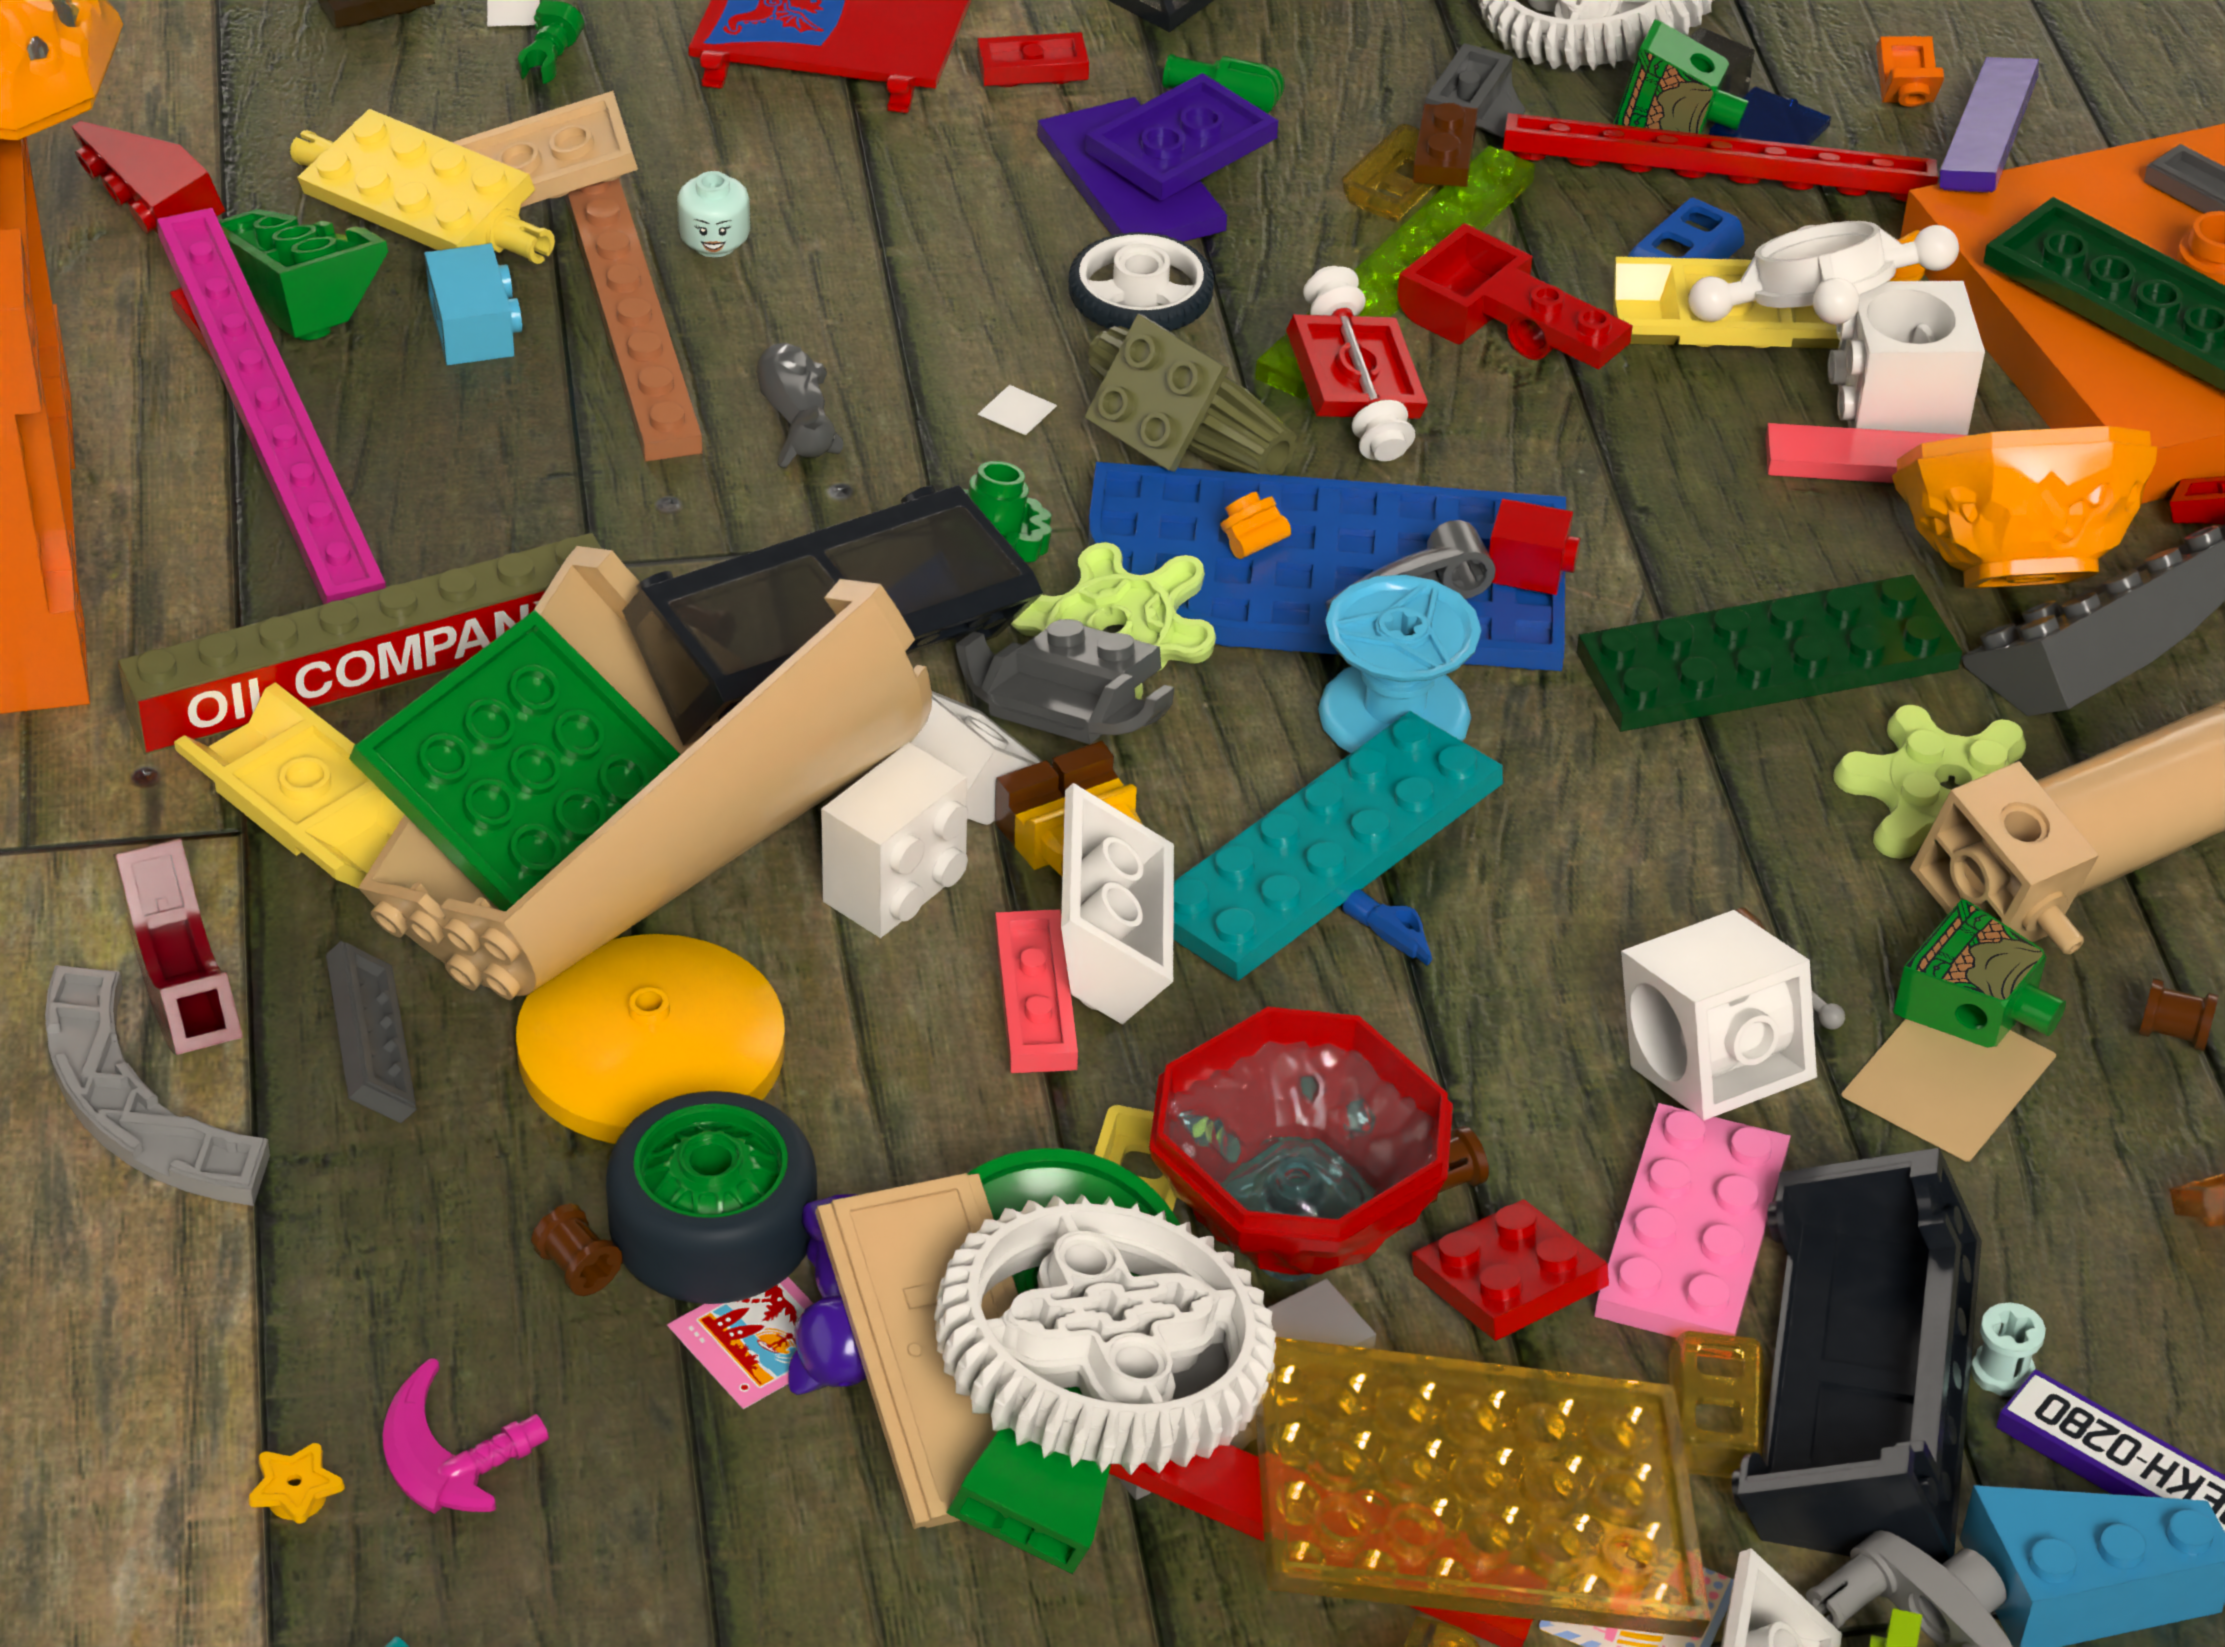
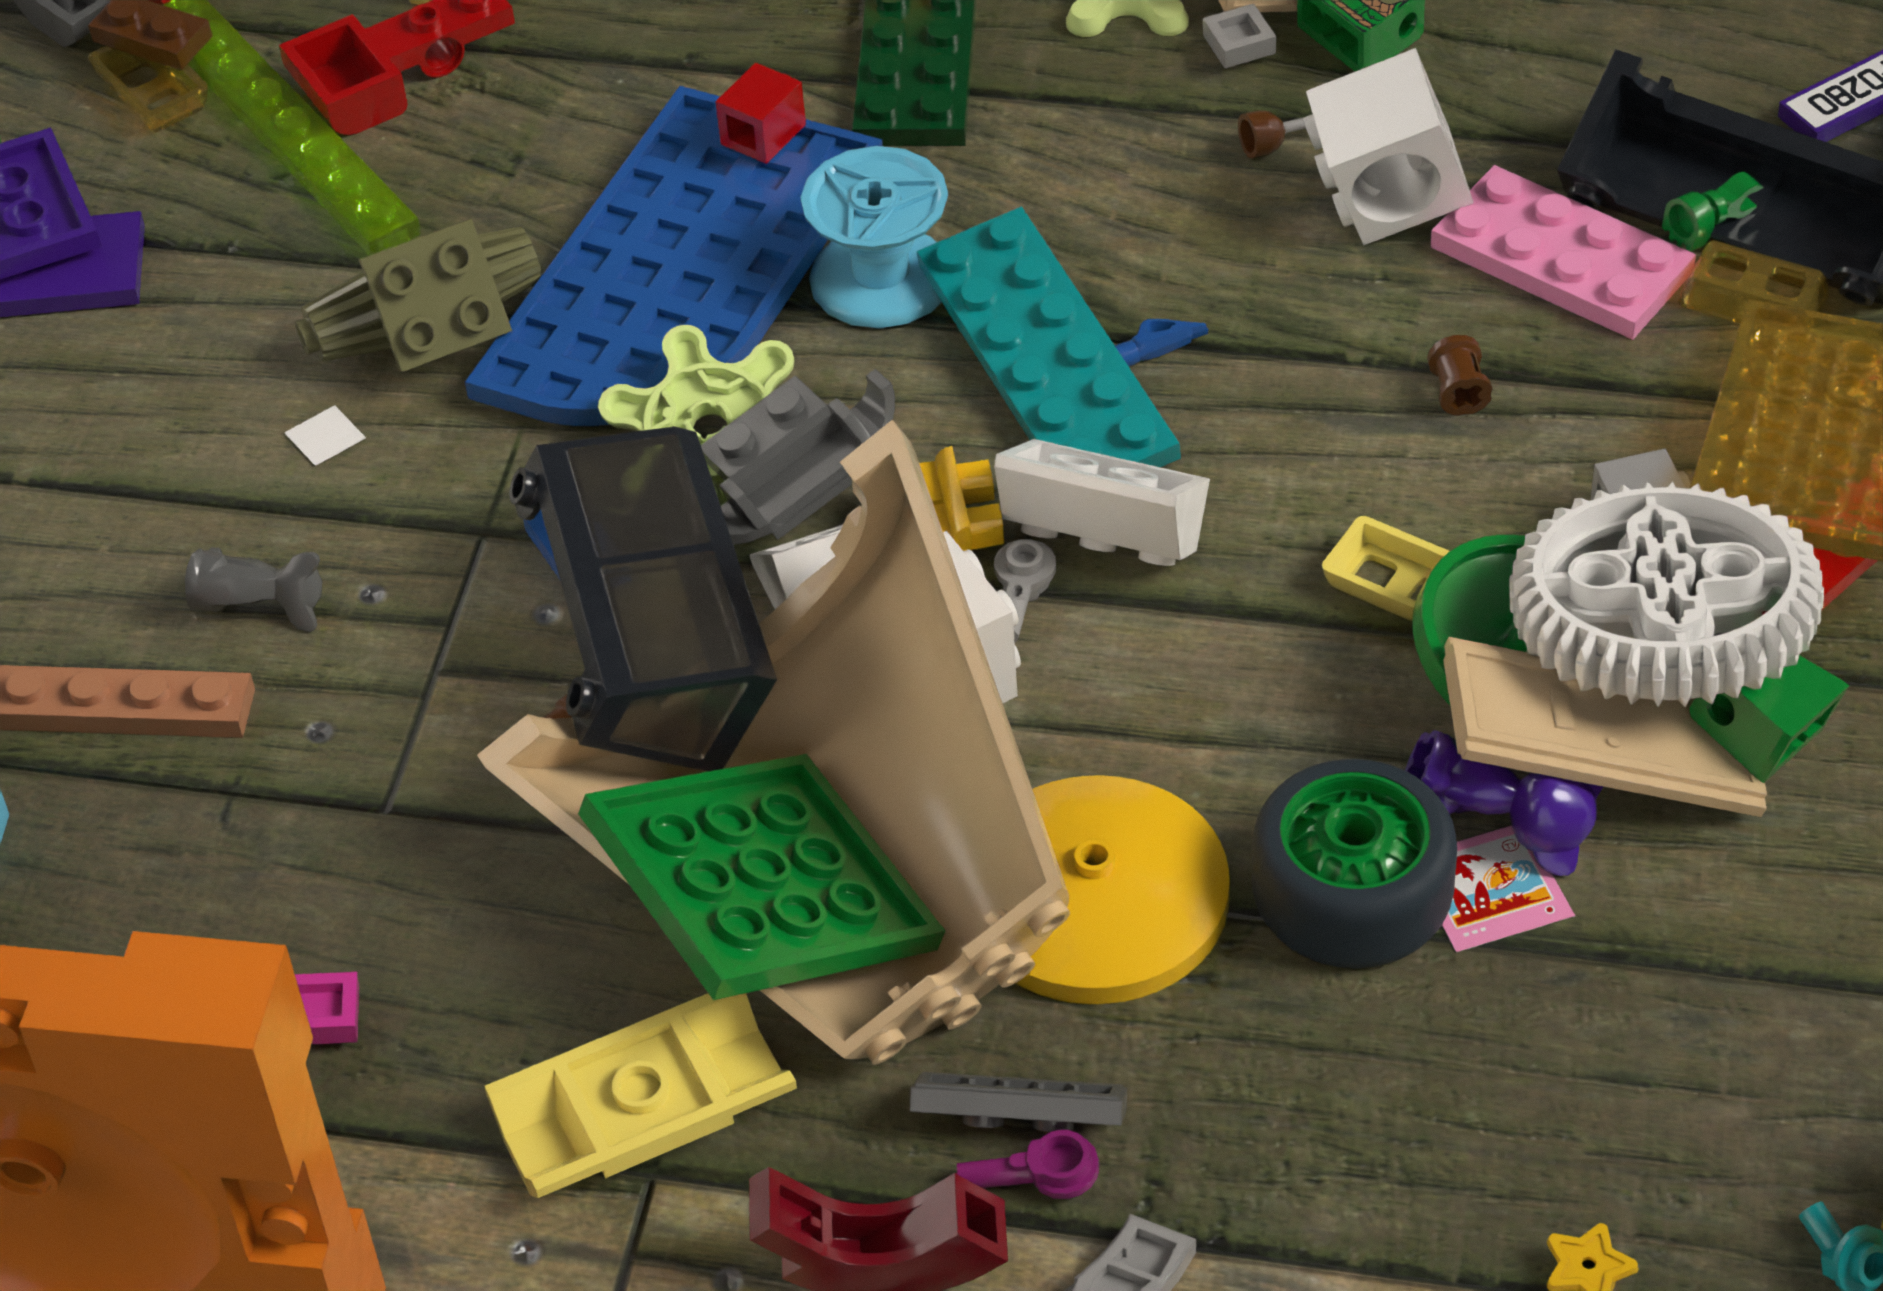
camera: 65 degrees left, 5 degrees up
brick [118,533,602,755] -> none
dark pink piece [383,1358,549,1514] -> none
reddish brown bush [531,1203,623,1296] -> none
green plant [932,461,1052,566] -> none
coral plate [995,909,1078,1073] -> none
white wheel [1068,232,1214,332] -> none
rock [1149,1007,1453,1282] -> none
light orange plate [1220,491,1291,559] -> none
red plate [1286,266,1428,461] -> none
dark grey piece [1325,520,1495,612] -> none
red plate [1412,1199,1609,1341] -> none
tan sticker [1841,1019,2056,1162] -> none
light aqua bush [1971,1302,2046,1397] -> none
none -> magenta plate [957,1130,1100,1199]
none -> light grey plate [994,539,1056,643]
none -> light grey plate [1203,3,1276,68]
none -> green piece [1662,172,1763,252]

